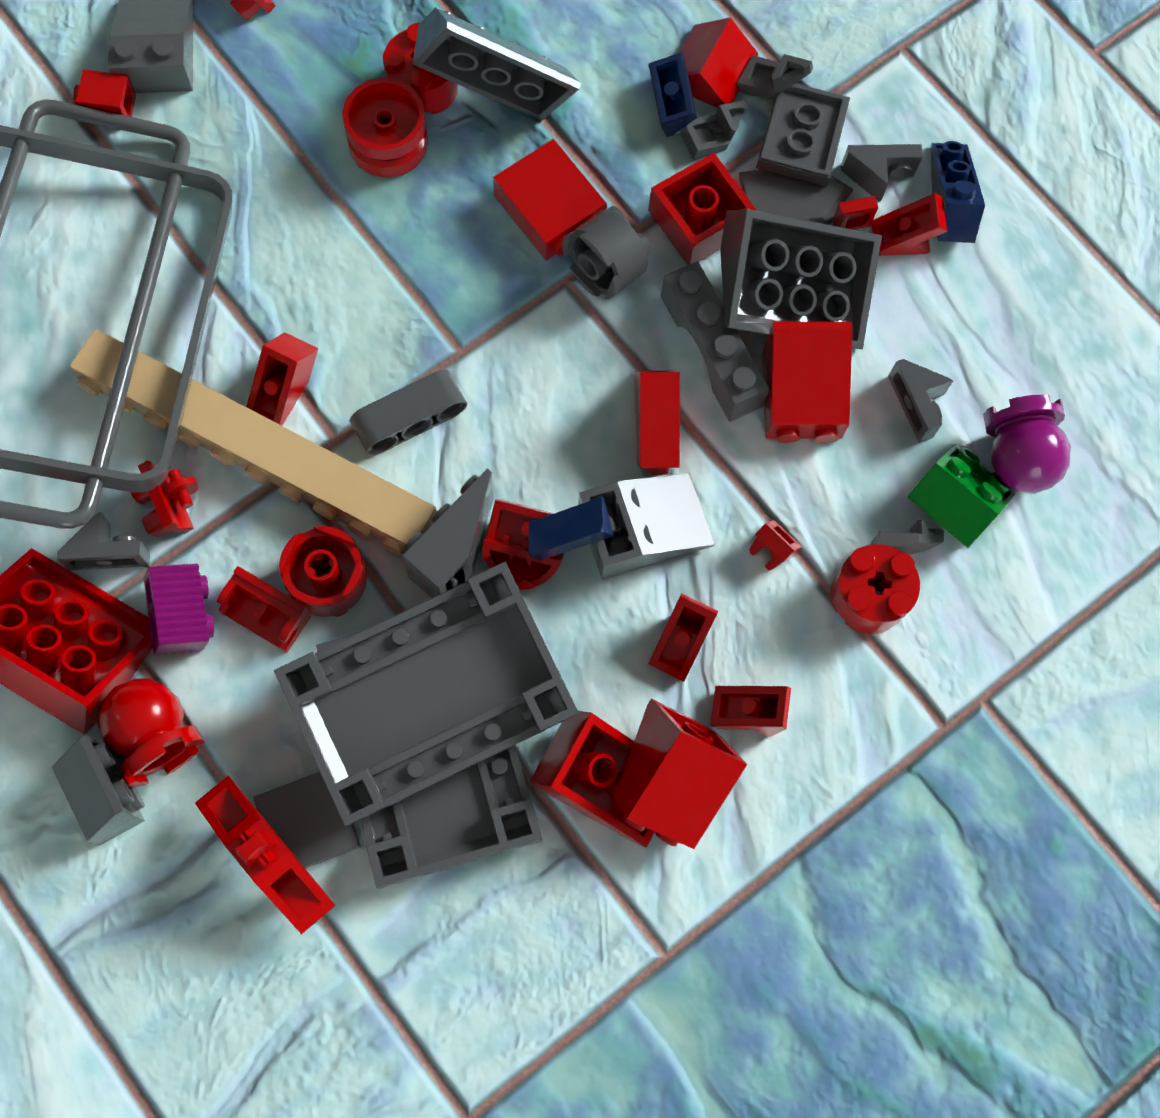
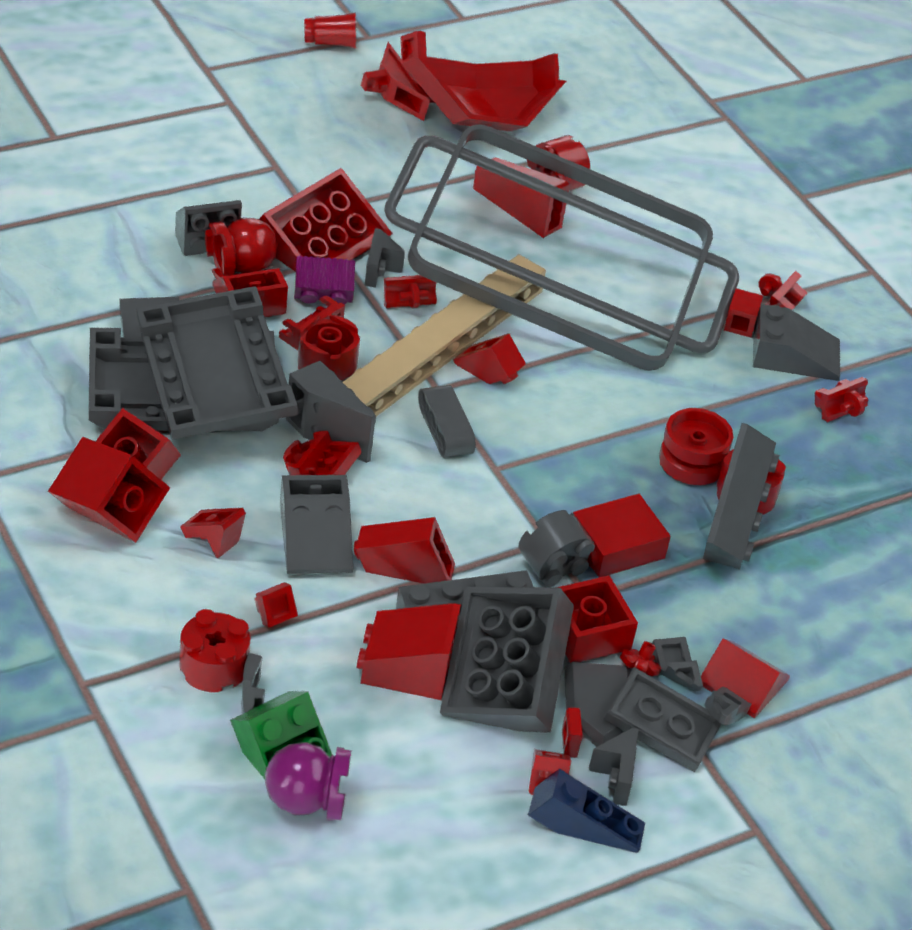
camera: 100 degrees right, 30 degrees down
red connector [195,775,335,935] -> none
dark blue slope [528,497,613,561] -> none
dark blue slope [648,52,697,138] -> none
red slope [710,686,791,737] -> none
dark grey slope [888,359,953,443] -> none
none -> red slope [212,268,288,317]
none -> red plant [620,641,662,676]
none -> red hips [758,271,808,310]

